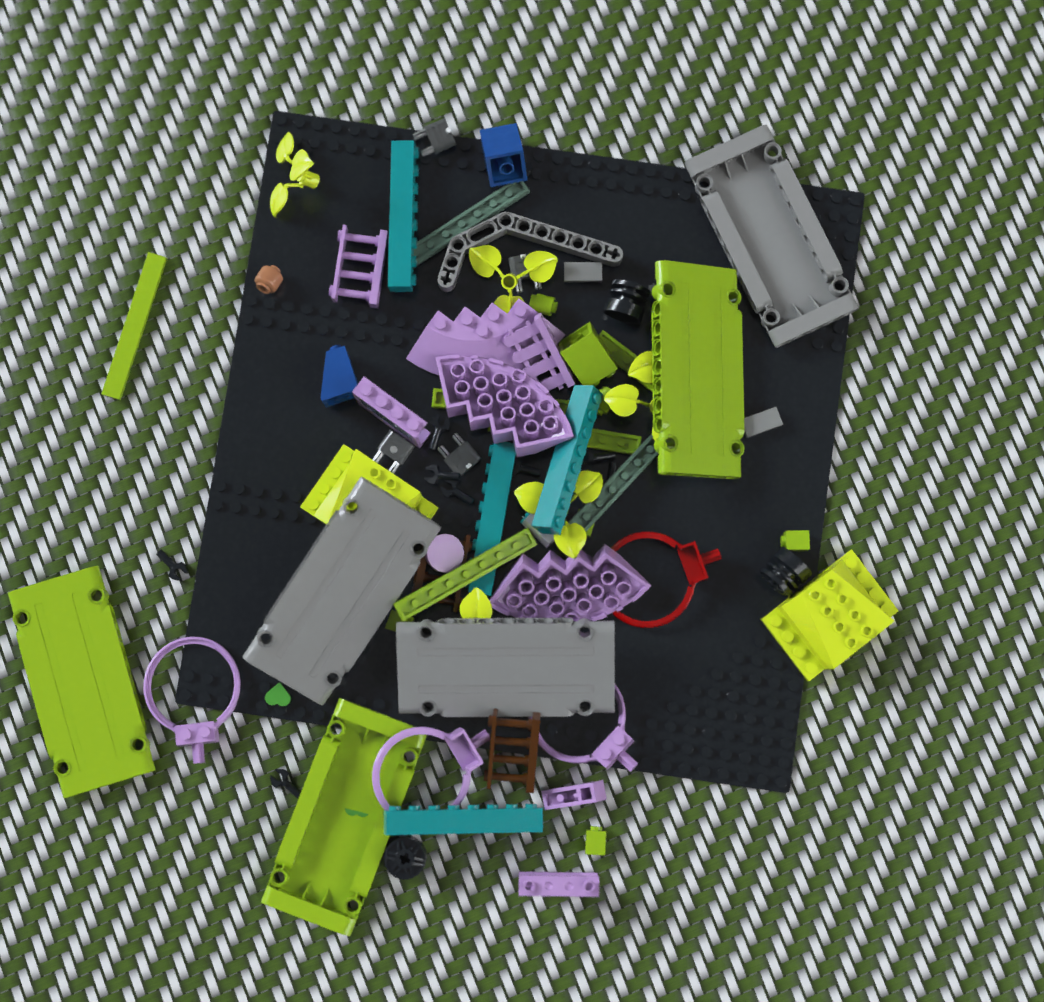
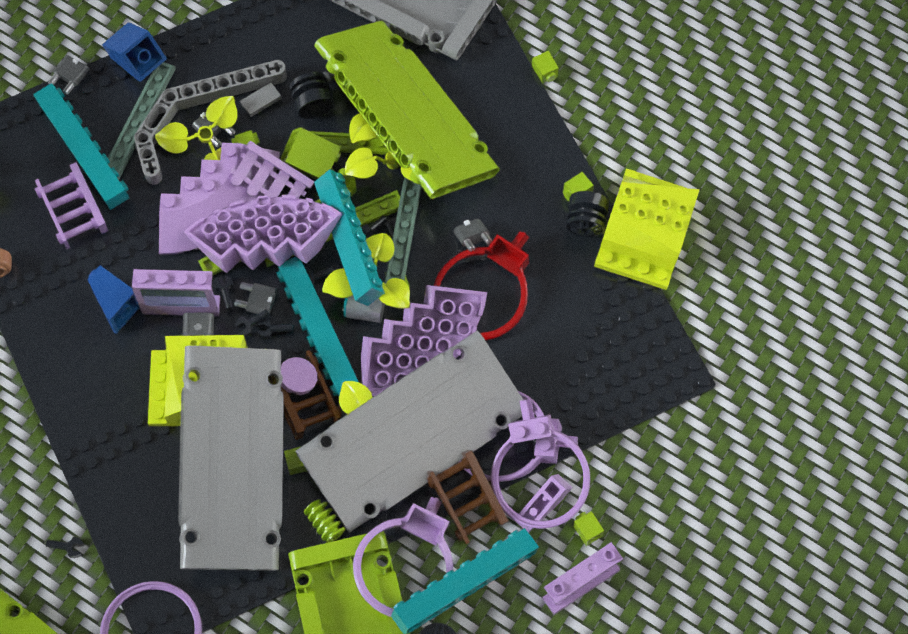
camera: 35 degrees left, 15 degrees down
bright green tile [265,682,291,706] -> none
lime tile [393,528,537,621] -> none
light grey tile [744,407,783,438] -> none
none -> lime piece [304,499,346,543]
none -> dark grey piece [454,219,492,252]
none -> lavender brick [491,399,590,529]
none -> lime brick [532,51,559,84]

